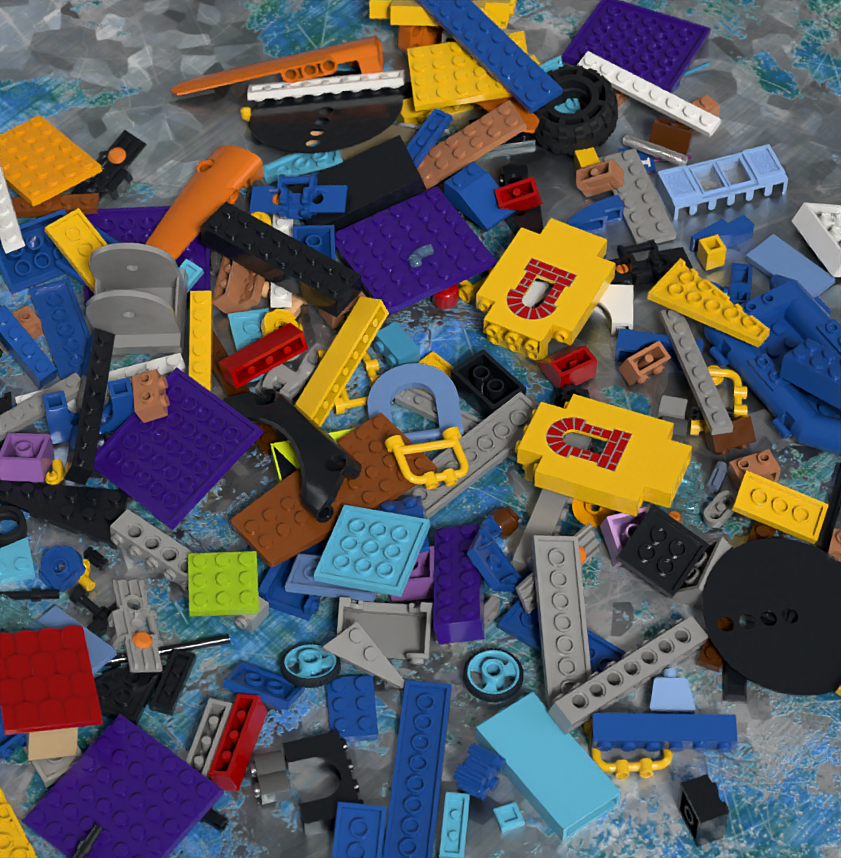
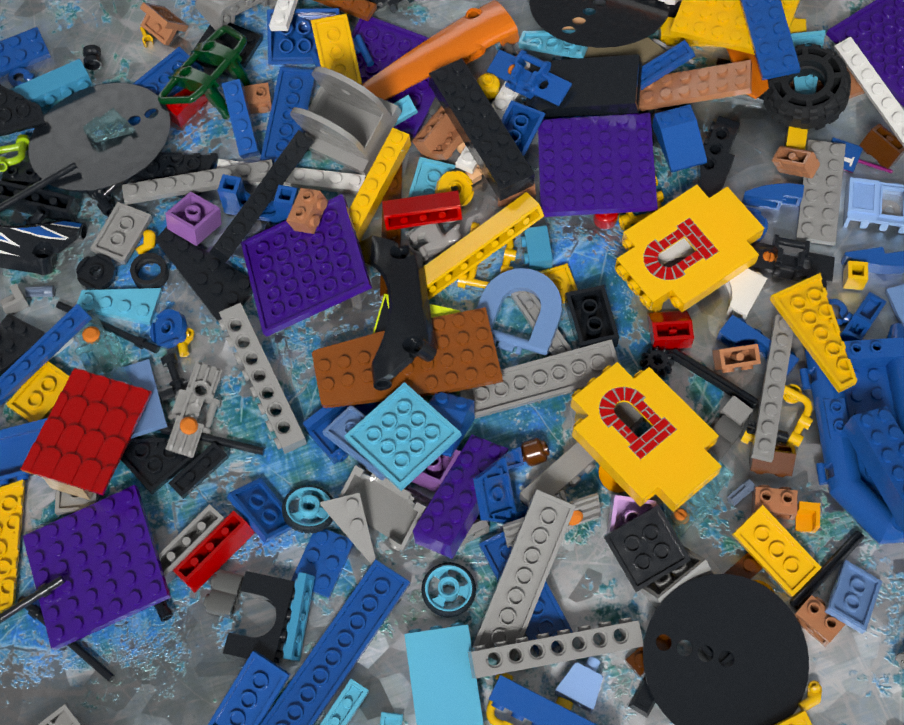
camera: 30 degrees right, 15 degrees up
yellow arm [45,459,64,485] -> none
black piece [83,547,109,571] -> none
lime plate [188,551,259,617] -> none
yellow bar [385,427,469,490] -> none
clear light blue arm [408,244,434,268] -> none
blue brick [453,743,506,800] -> none
red slope [495,177,543,211] -> none
light grey piece [623,134,688,166] -> none
light grey plate [703,491,736,528] -> none
none -> dark azure plate [283,573,315,661]
none -> black axle [671,348,758,409]
none -> light orange panel [795,501,820,533]

